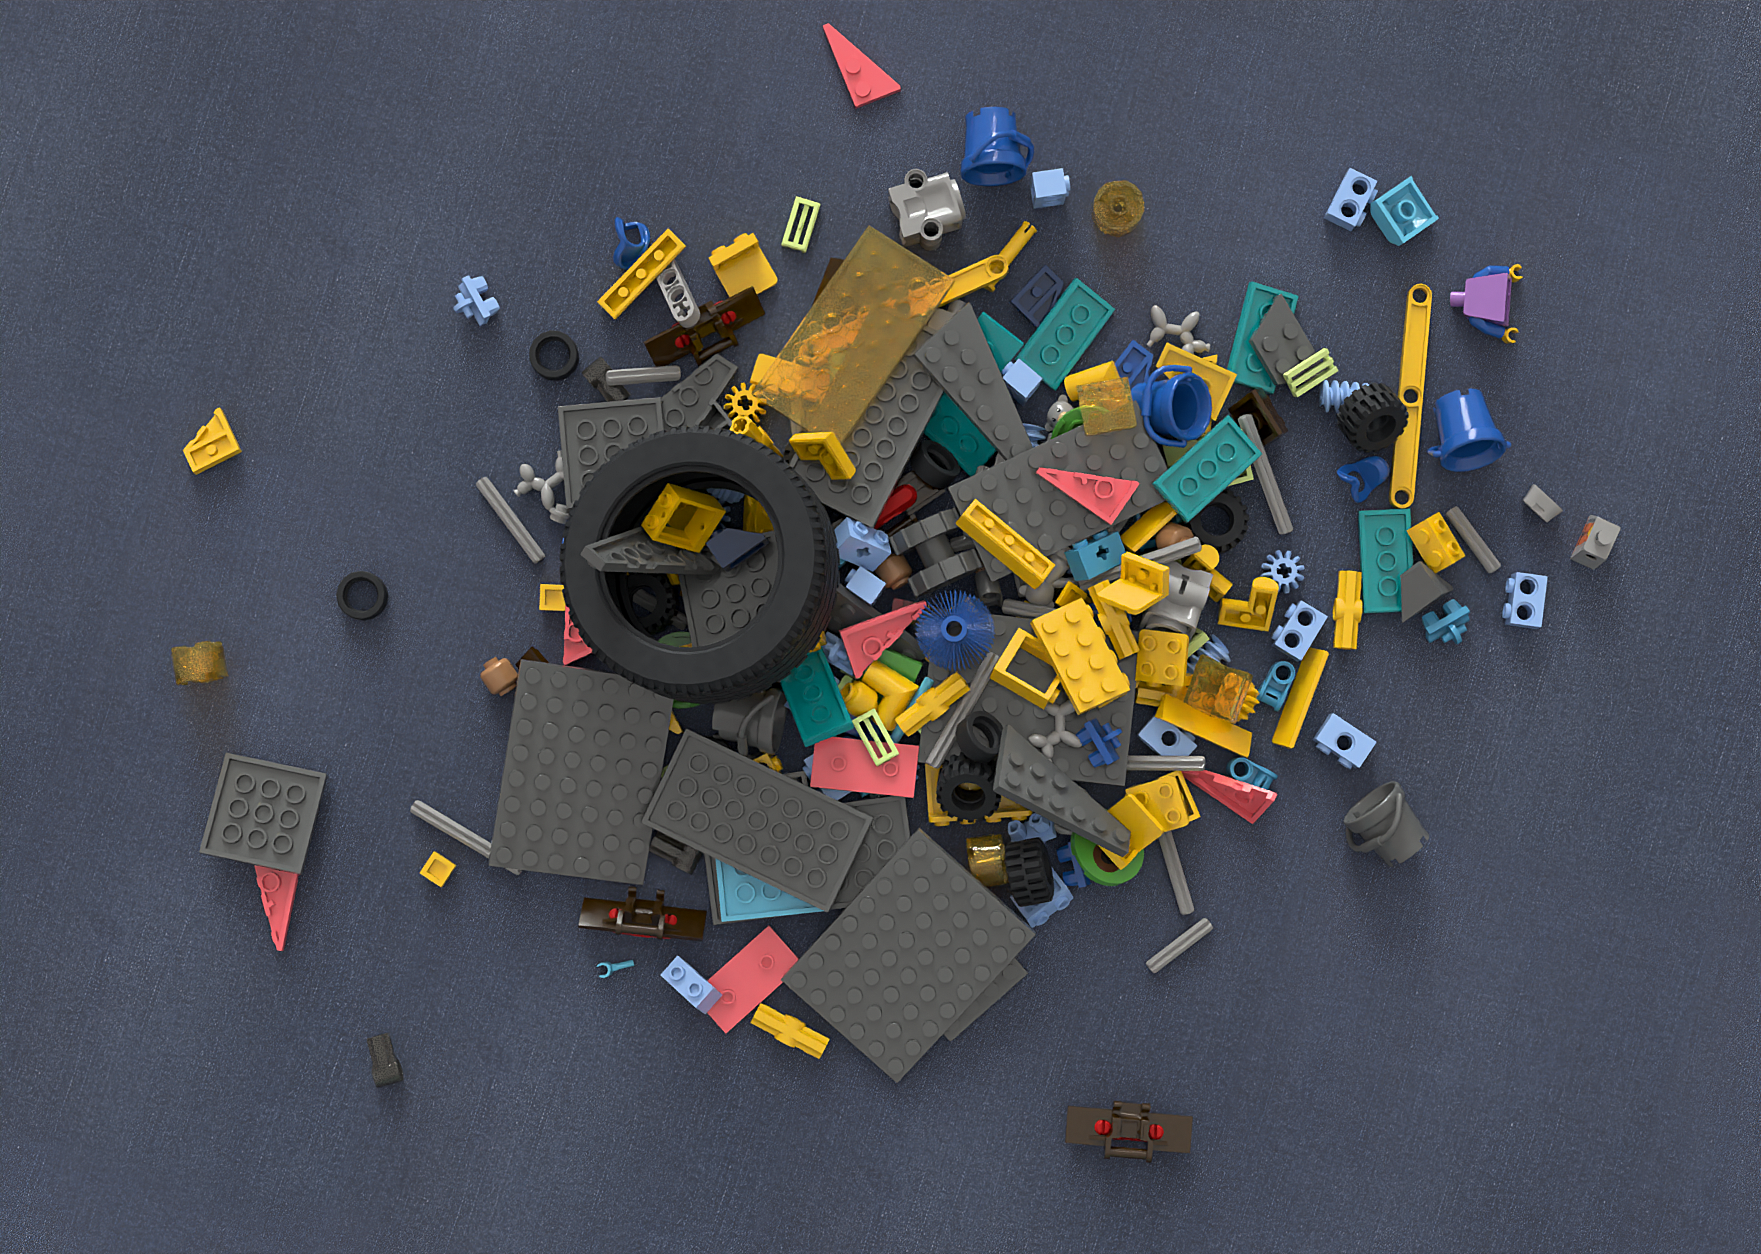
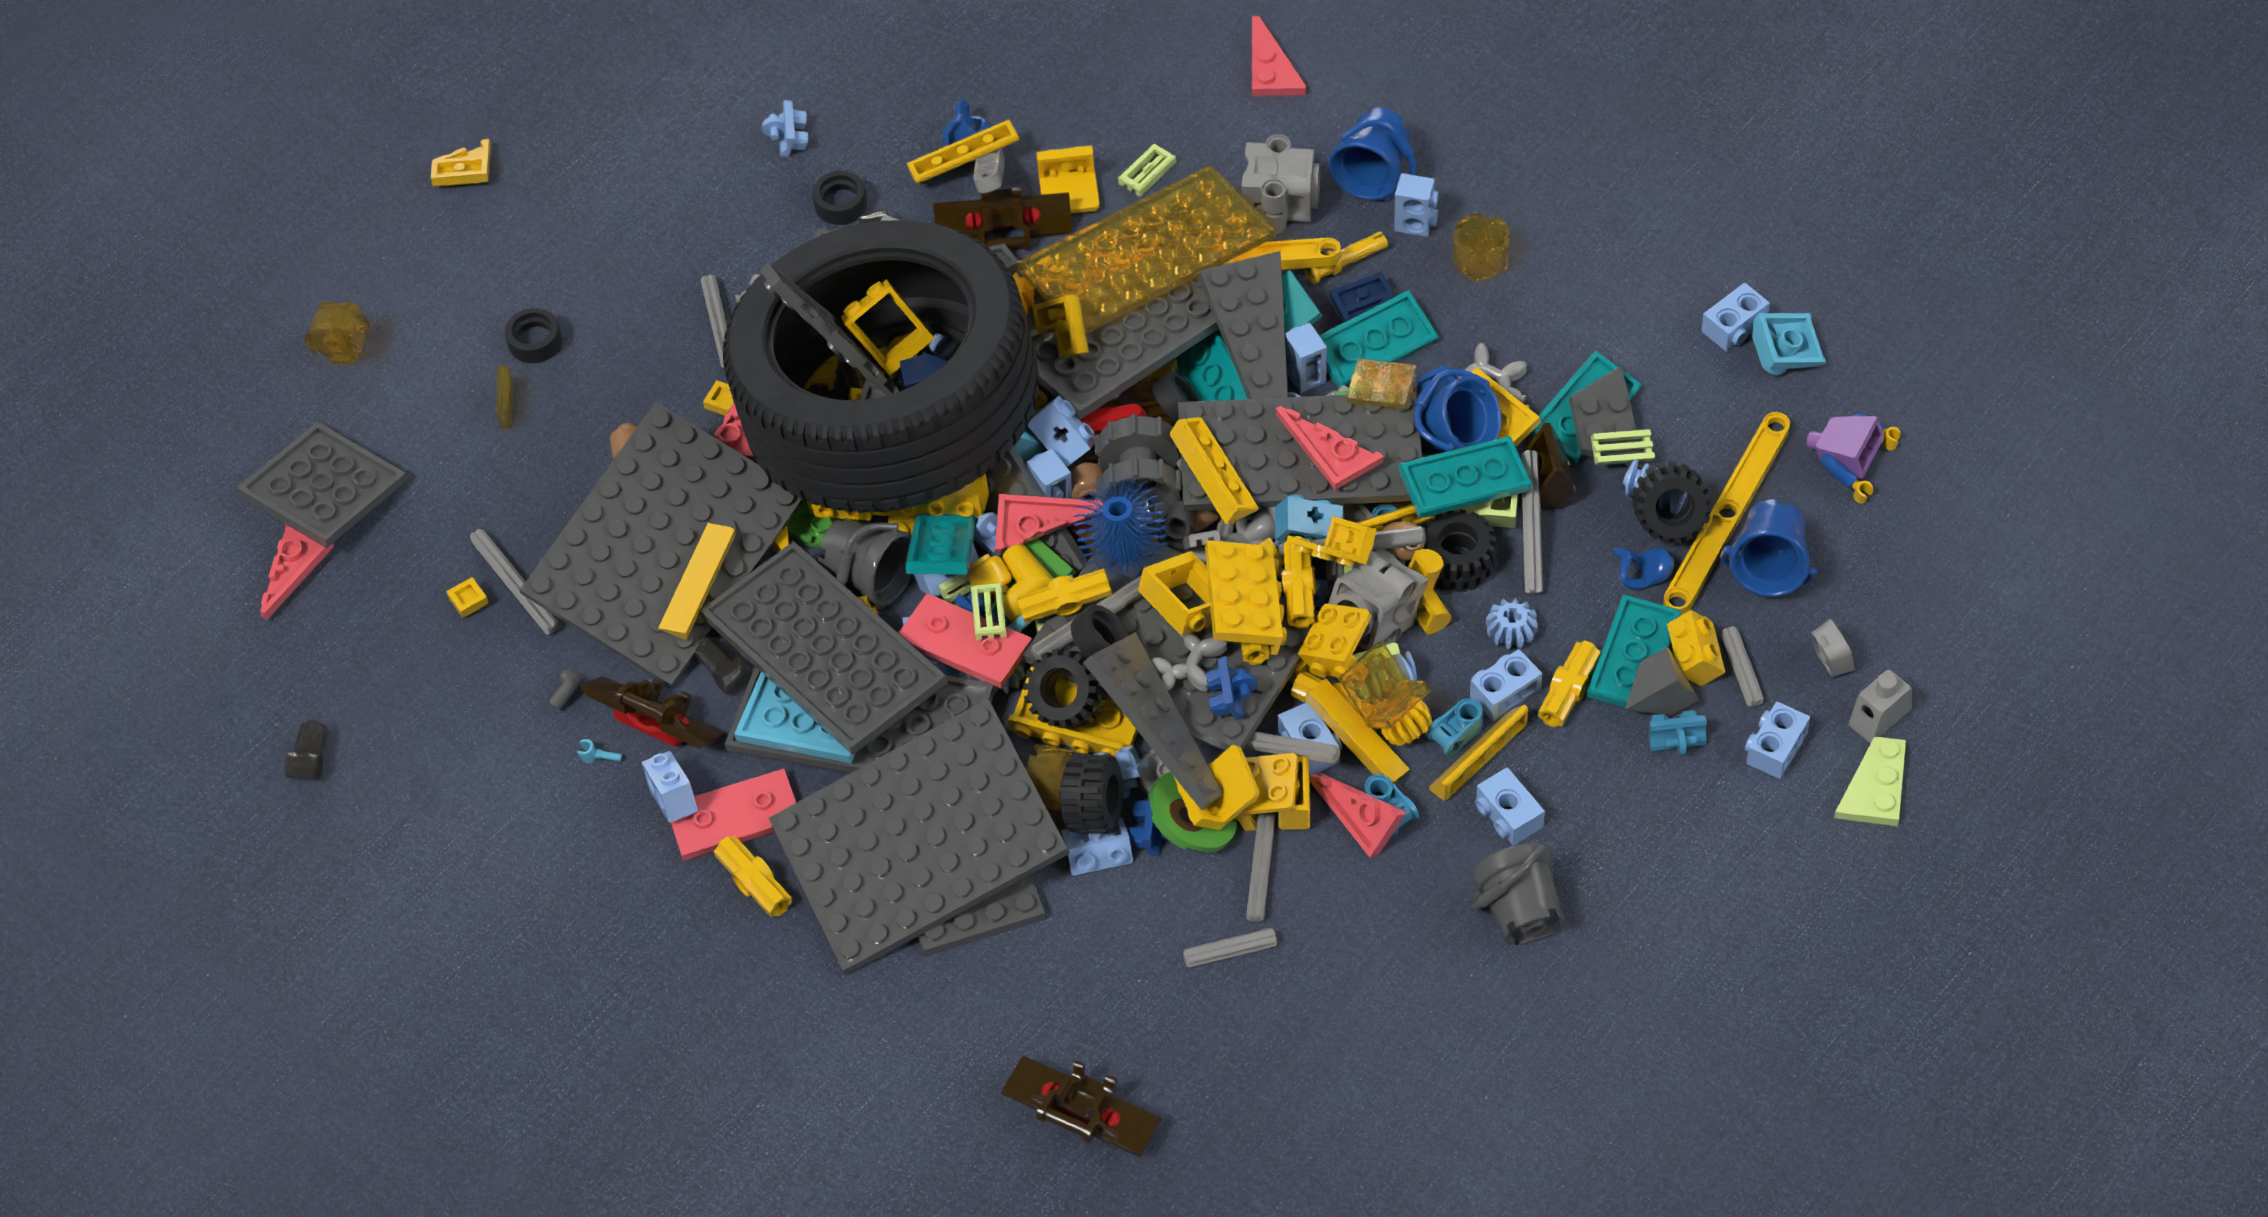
camera: 25 degrees right, 30 degrees down
yellow brick [1218,577,1278,632] -> none
none -> clear yellow tile [496,365,514,430]
none -> dark grey arm [548,669,581,711]
none -> yellow slope [658,523,736,640]
none -> light grey tile [1182,530,1221,550]
none -> yellowish green wing [1834,736,1906,826]

